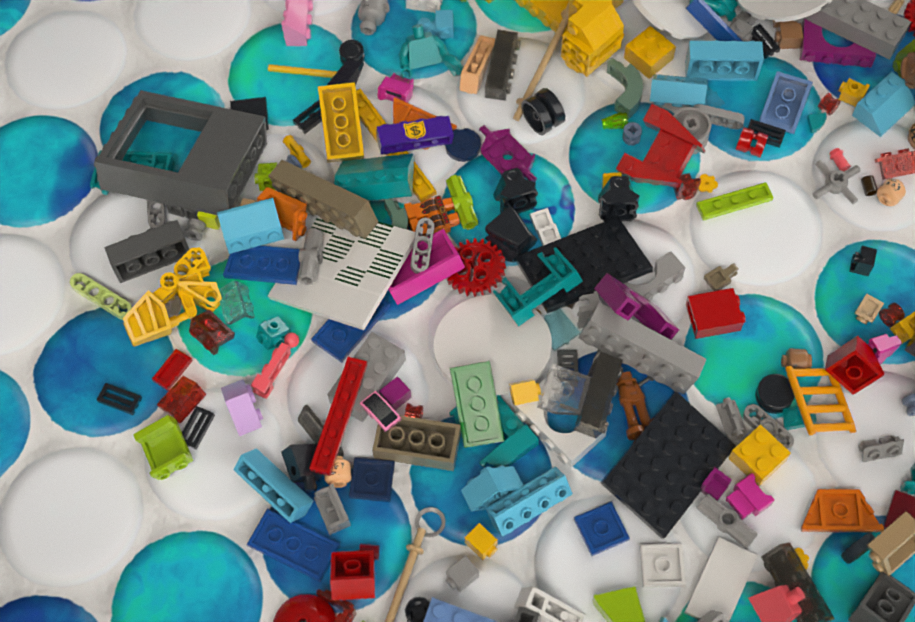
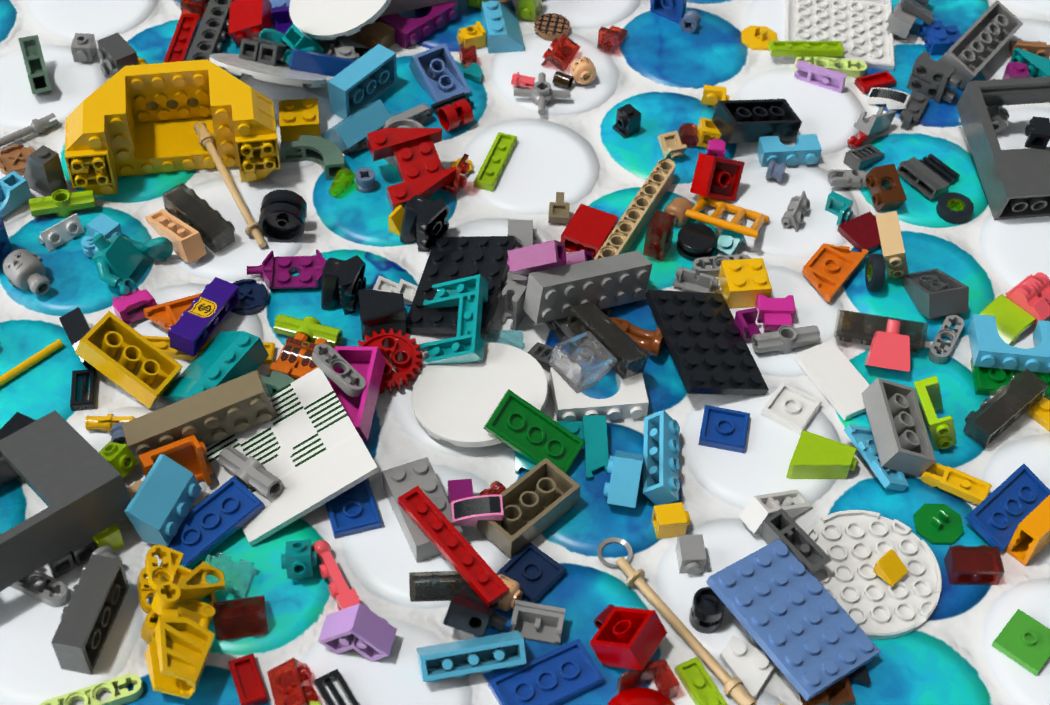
camera: 60 degrees left, 15 degrees down
black wheel [339,40,365,64] -> none
yellow brick [509,379,541,405] -> none
none -> tan beam [594,158,675,259]
none -> clear red brick [643,210,676,261]

